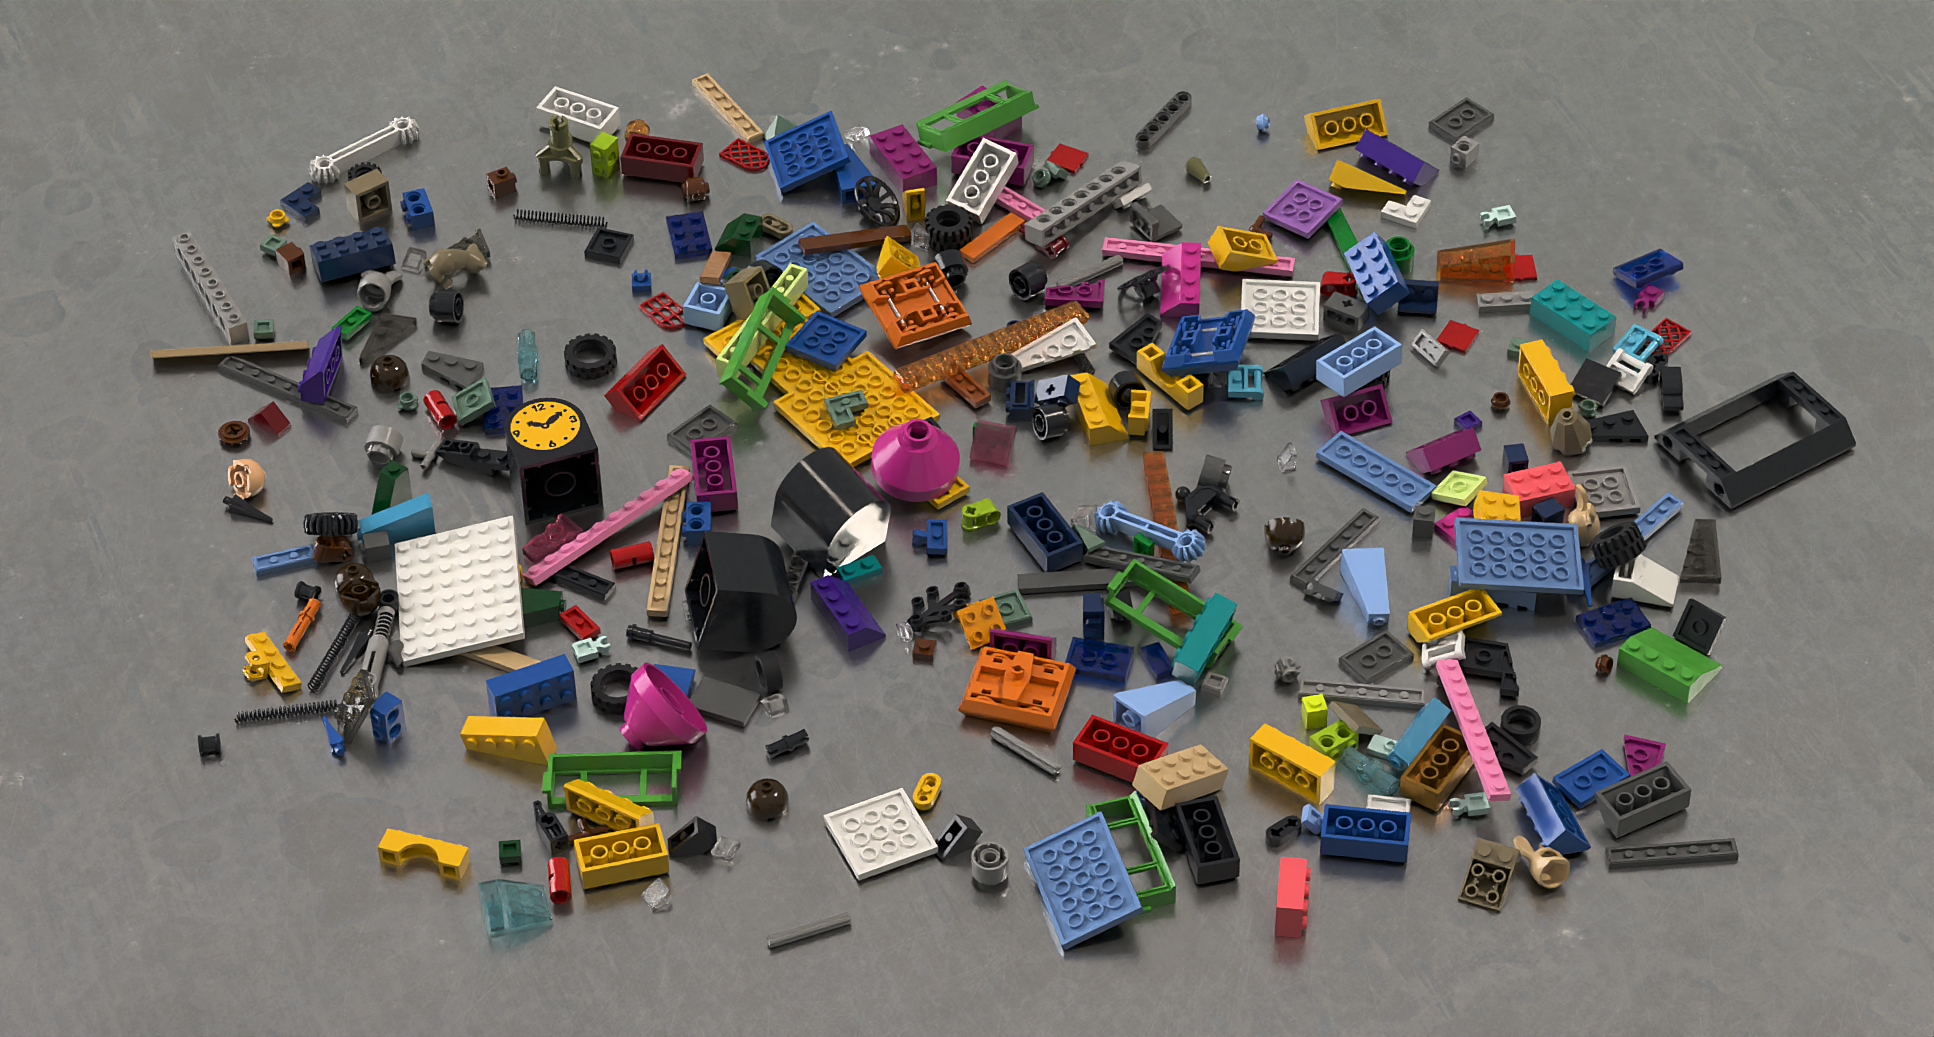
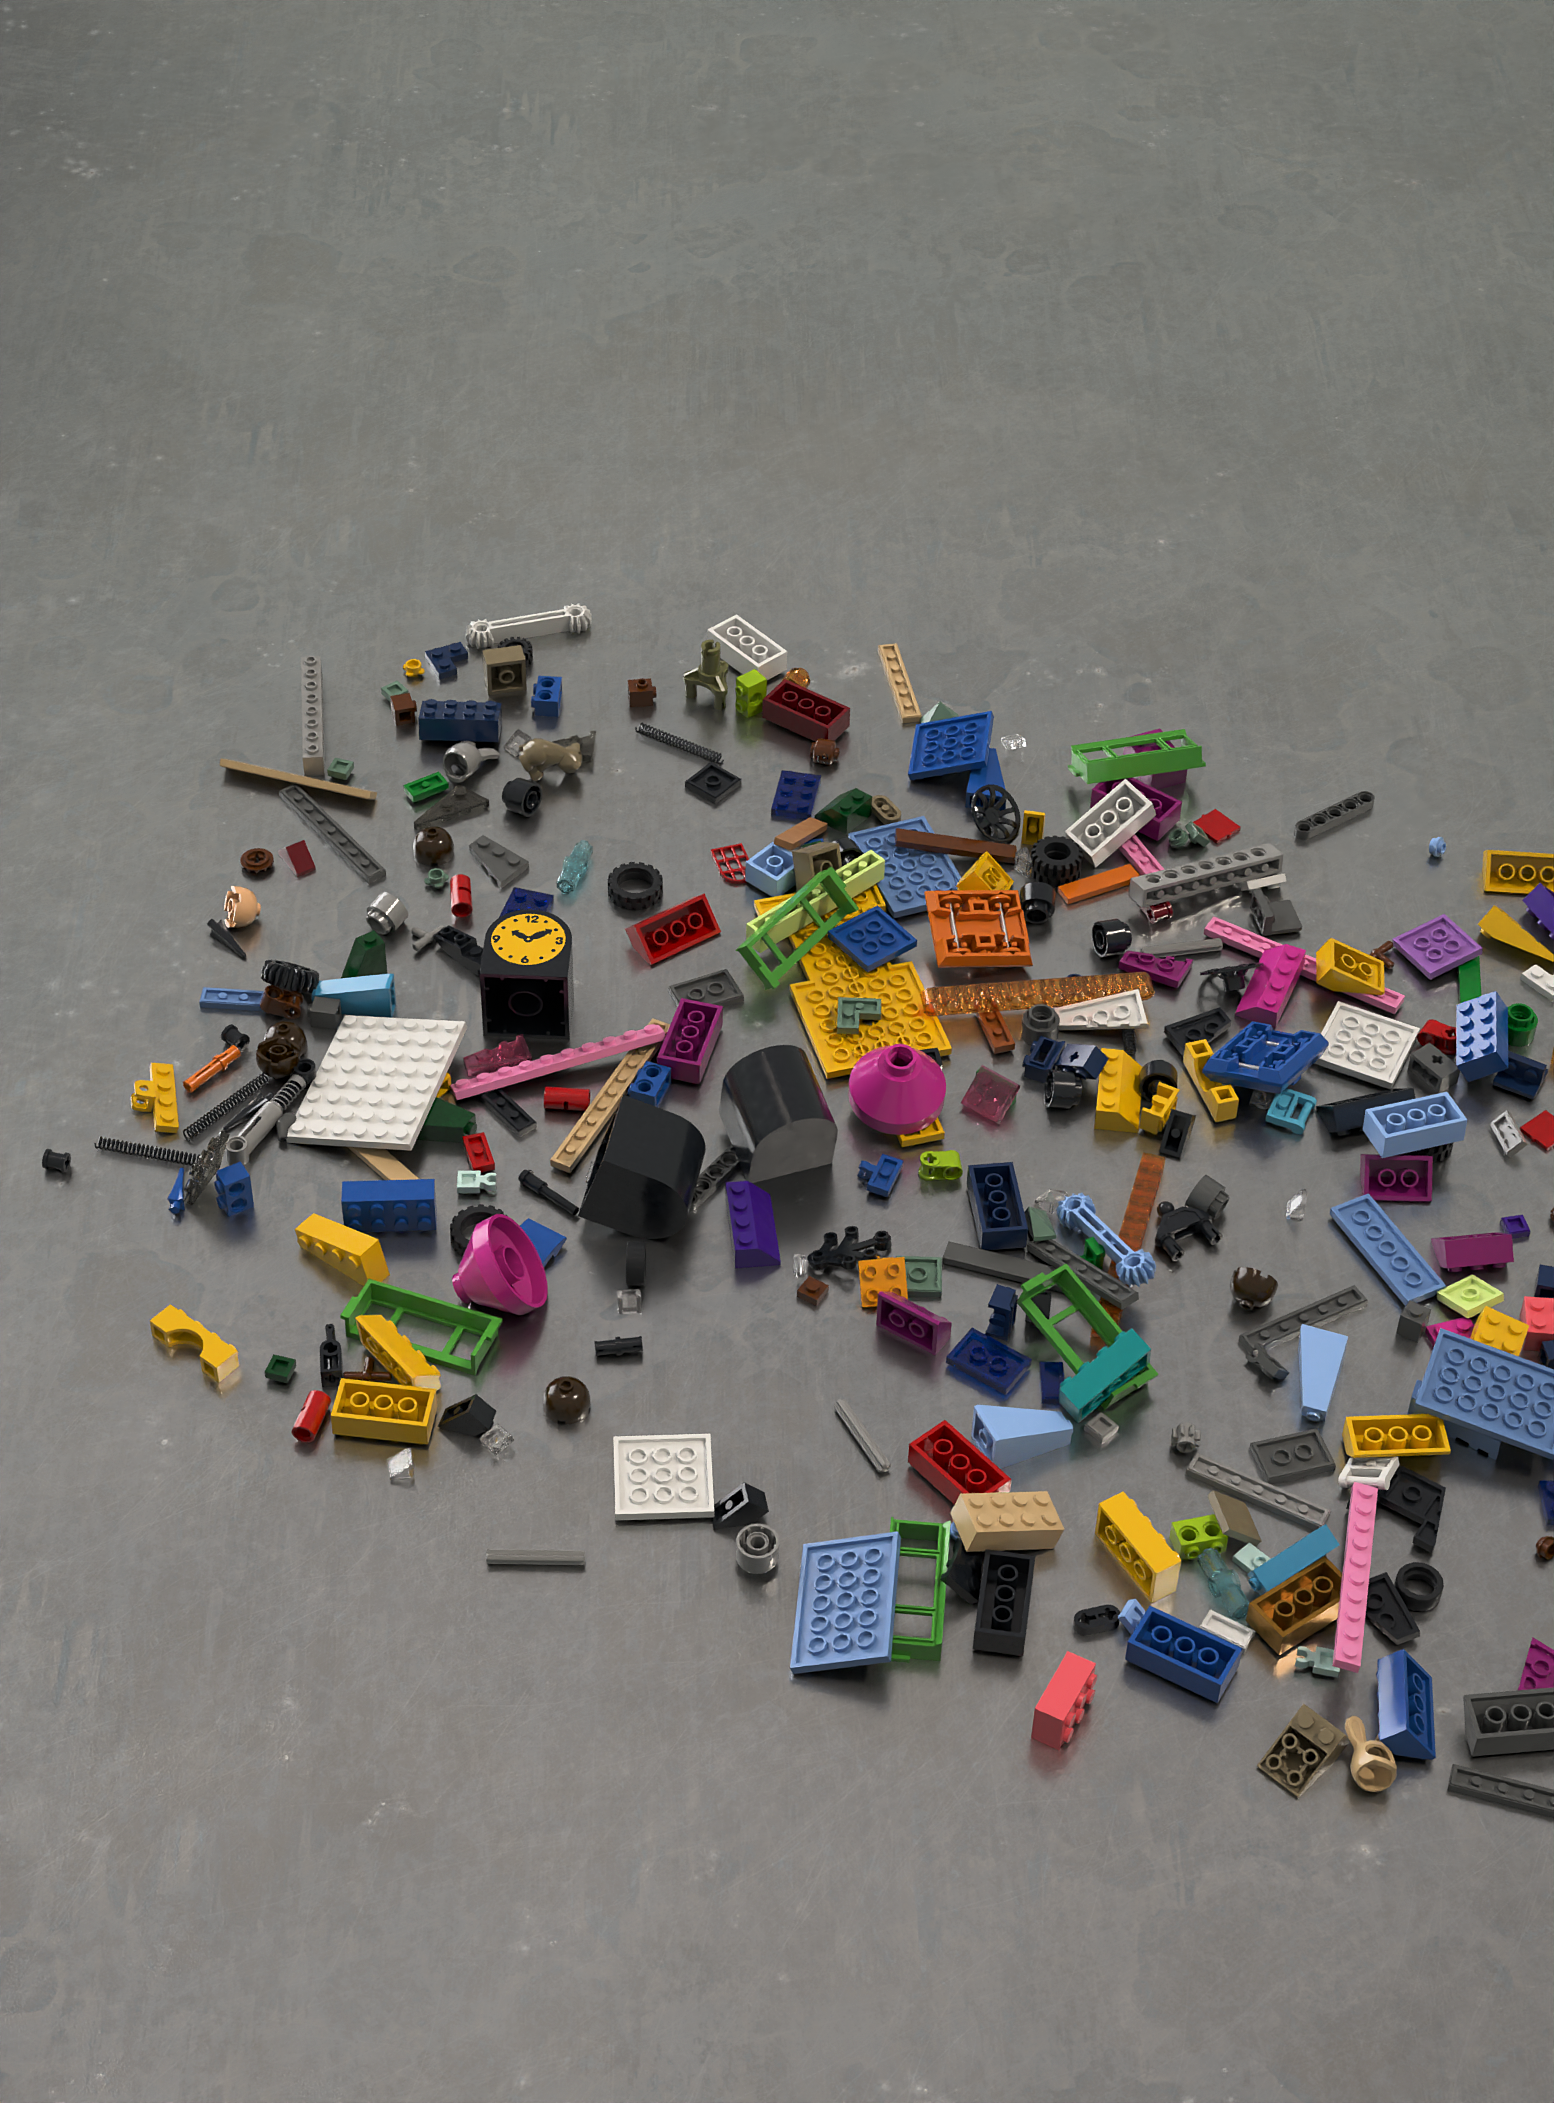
camera: 20 degrees right, 0 degrees up
dark purple slope [298,326,343,404] -> none
sand green plate [451,377,496,425] -> none
clear light blue slope [477,879,552,933] -> none
blue tile [632,270,652,292] -> none
dark grey tile [690,676,761,727] -> none
red window [719,138,770,171] -> none
teal plate [836,555,883,585] -> none
magenta brick [869,124,937,194] -> none
yellow plate [913,773,941,810] -> none
orange piece [958,646,1076,733] -> none
olive cone [1185,157,1212,183] -> none
neon yellow brick [1301,694,1328,730] -> none
blue plate [1552,749,1630,809] -> none

